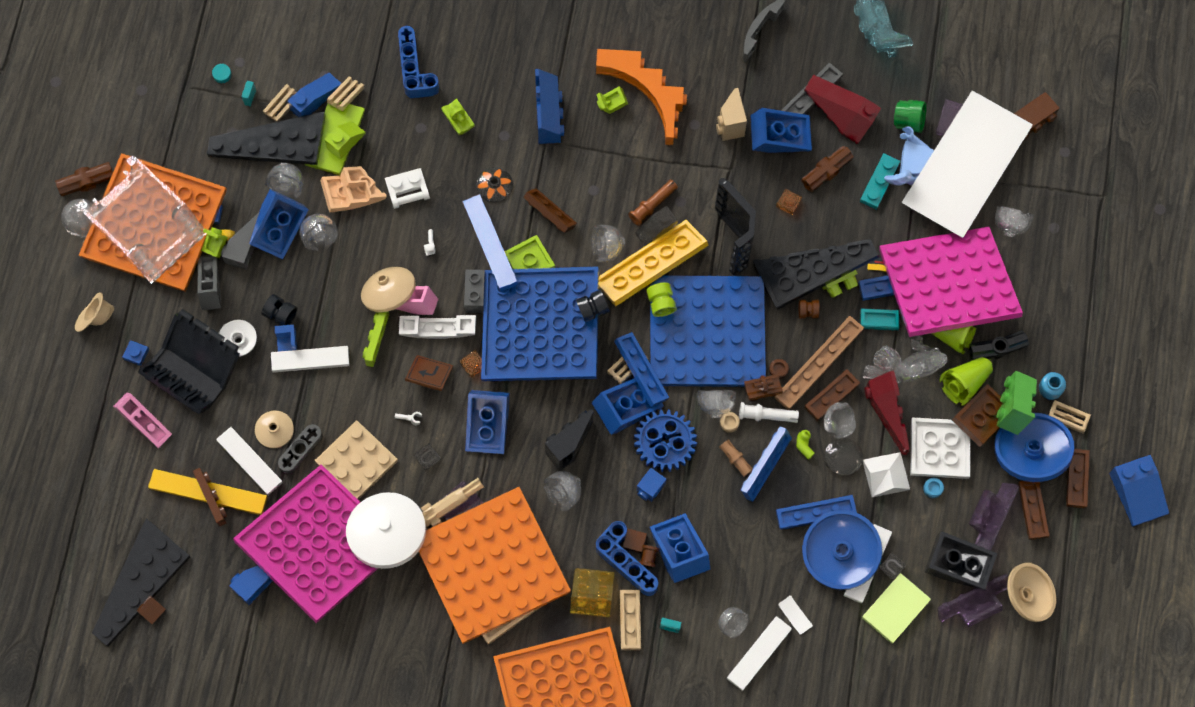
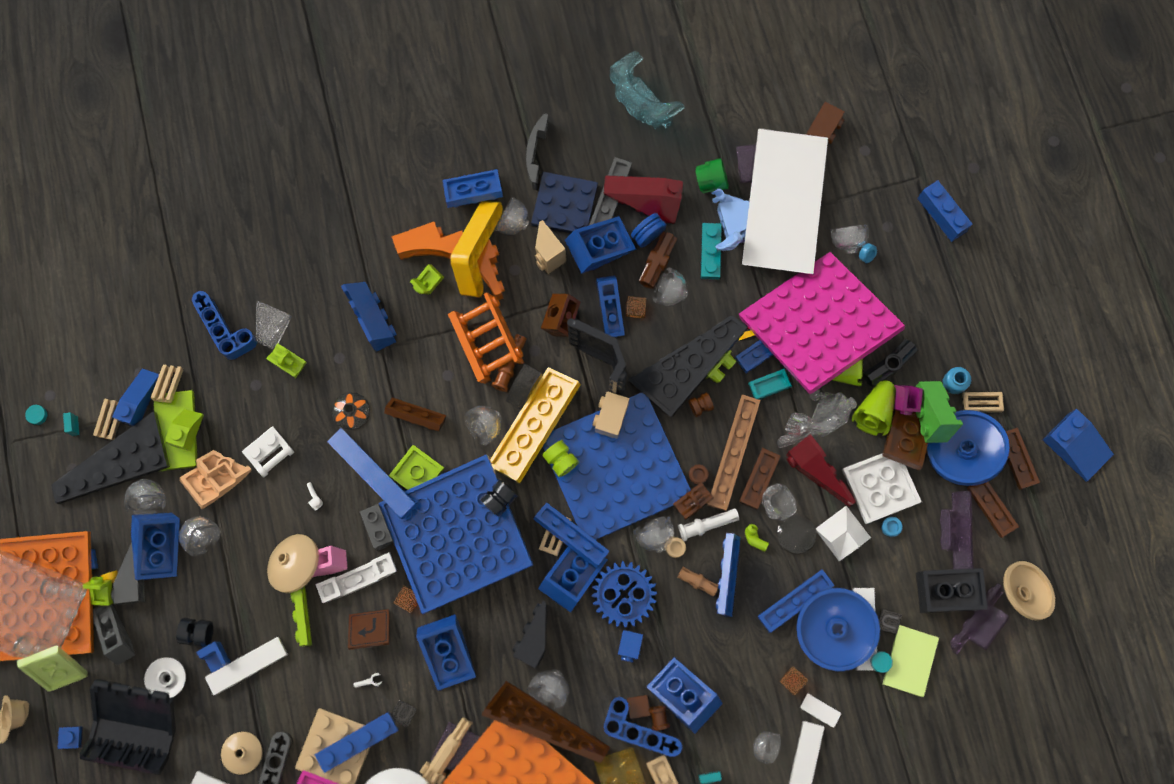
camera: 20 degrees left, 5 degrees up
none -> yellowish green tile [17,645,88,692]
none -> clear wing [256,301,292,350]
none -> blue plate [314,712,399,773]
none -> blue plate [443,169,503,208]
none -> orange fence [448,293,524,384]
none -> yellow beam [451,201,503,297]
none -> reddish brown wing [481,681,610,763]
none -> clear cylinder [495,197,529,236]
none -> dark blue plate [531,172,598,233]
none -> reddish brown brick [541,294,581,337]
none -> tan brick [593,392,629,439]
none -> blue slope [596,275,625,337]
none -> blue head [631,213,667,247]
none -> clear cylinder [653,268,688,307]
none -> clear orange plate [779,666,808,696]
none -> dark azure tile [859,243,877,263]
none -> teal tile [871,652,893,673]
none -> magenta window [894,385,923,415]
none -> blue brick [917,180,973,242]

